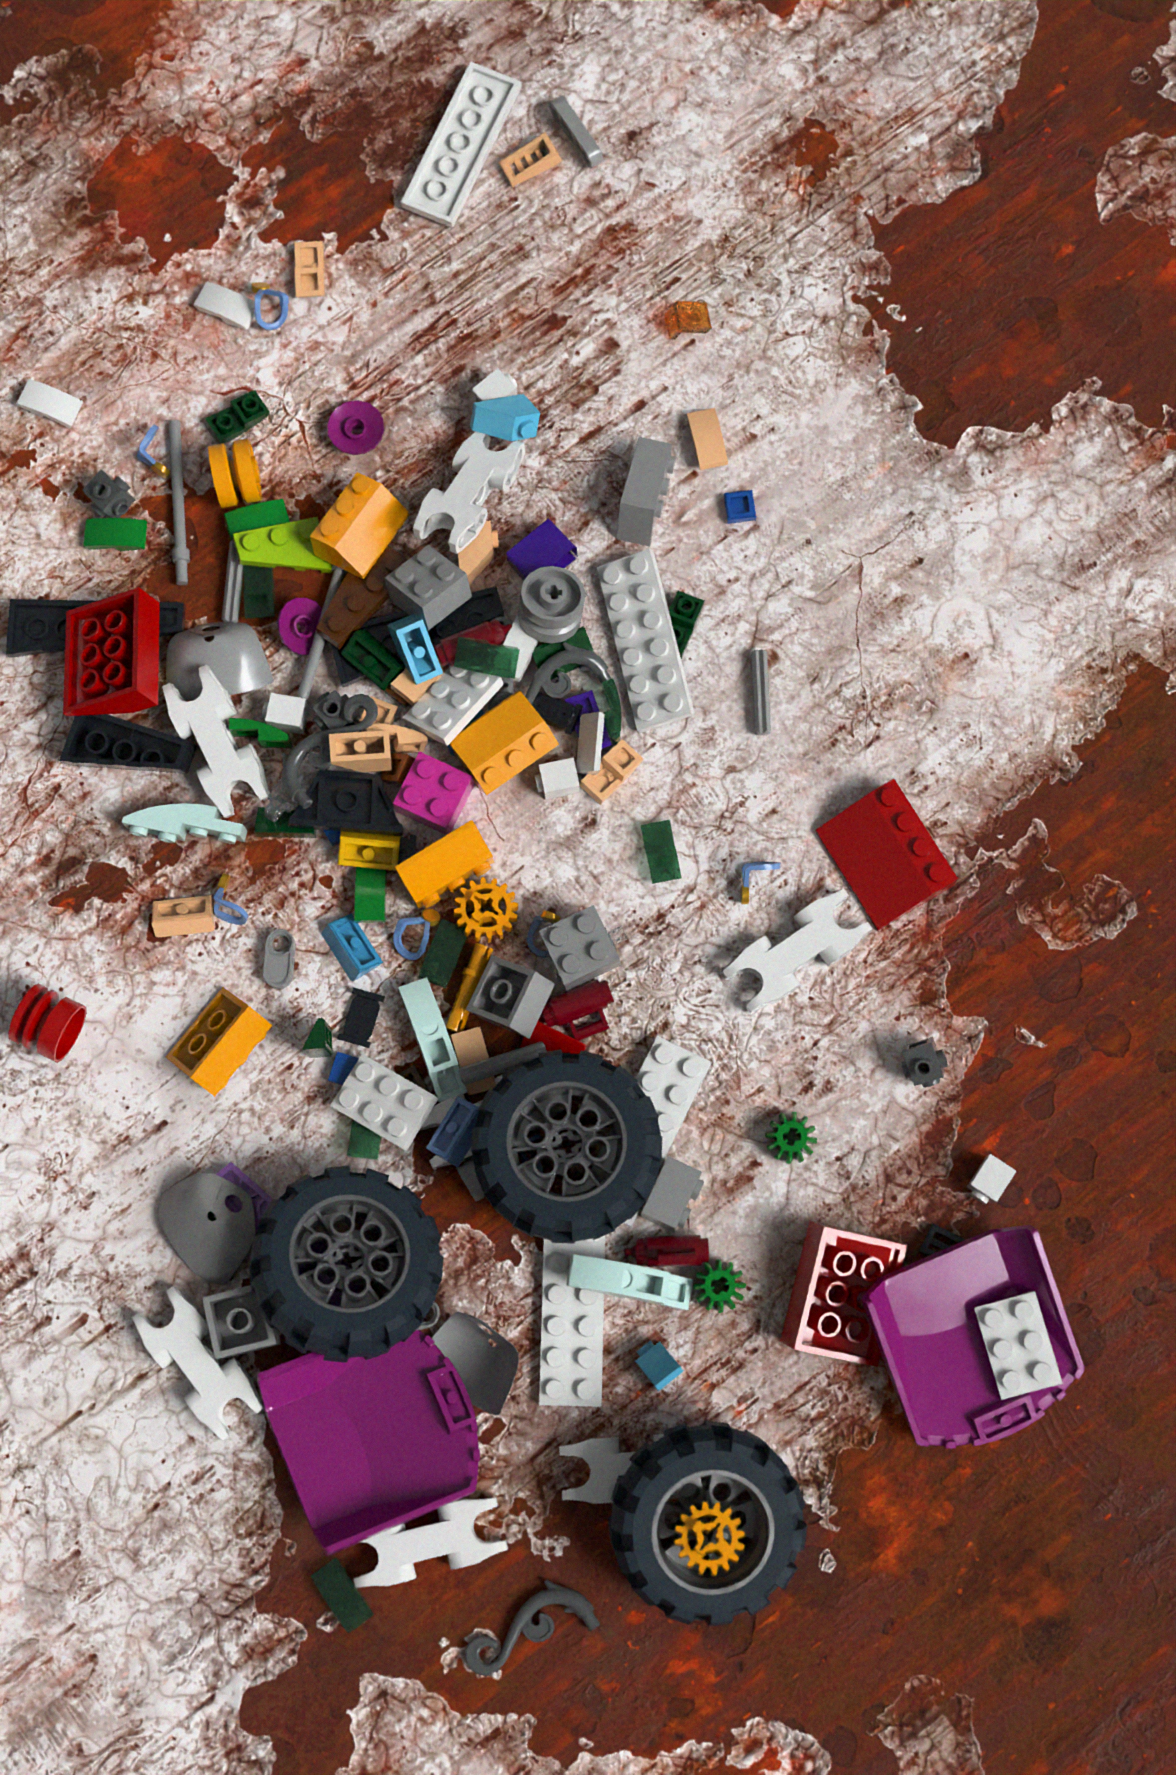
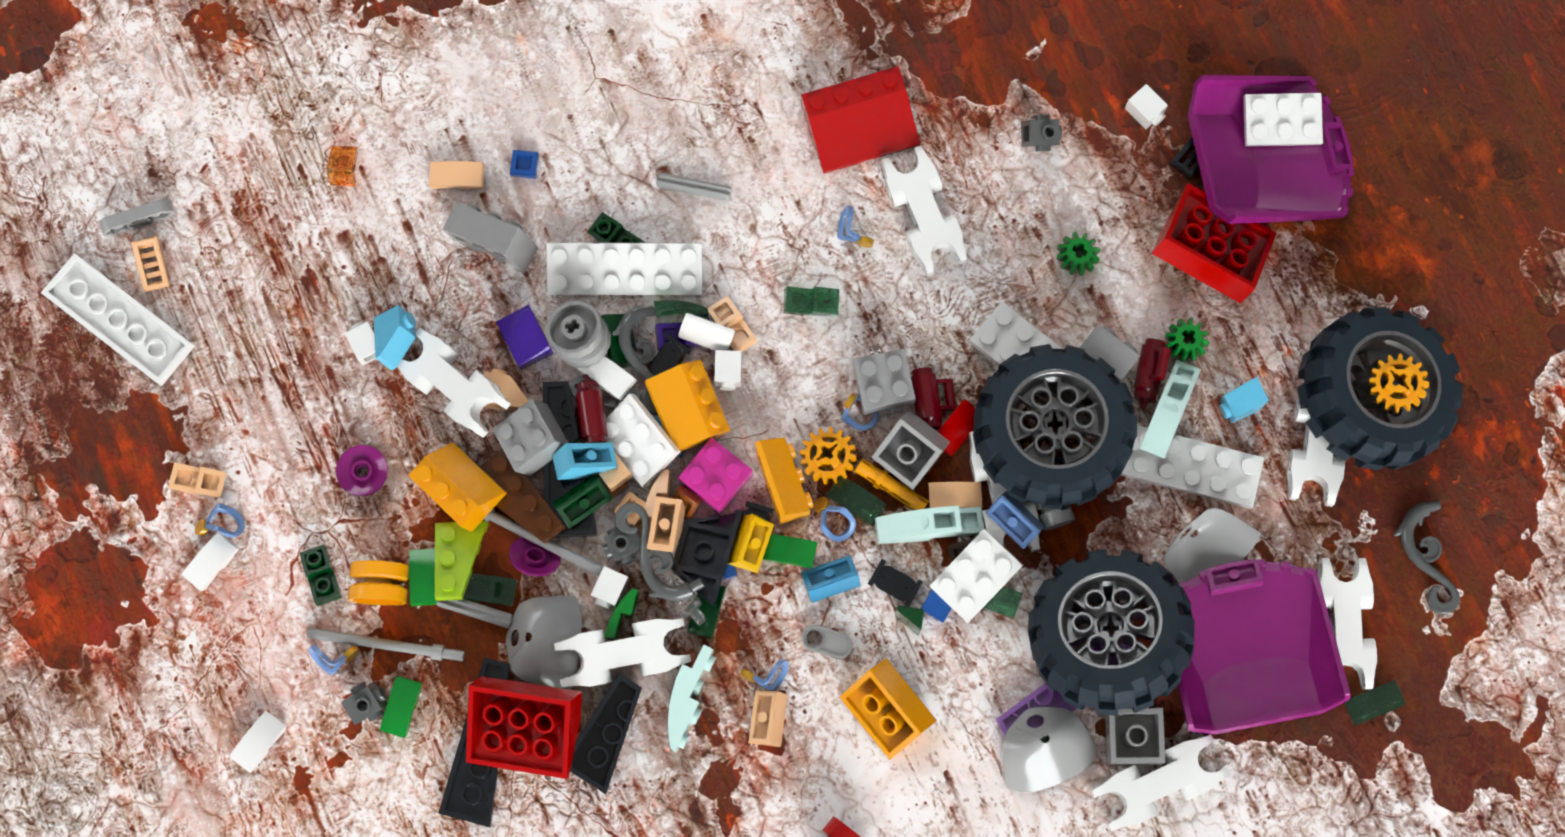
camera: 80 degrees left, 0 degrees up
clear green slope [453,637,520,679] -> none
light grey axle [459,1041,547,1085] -> none

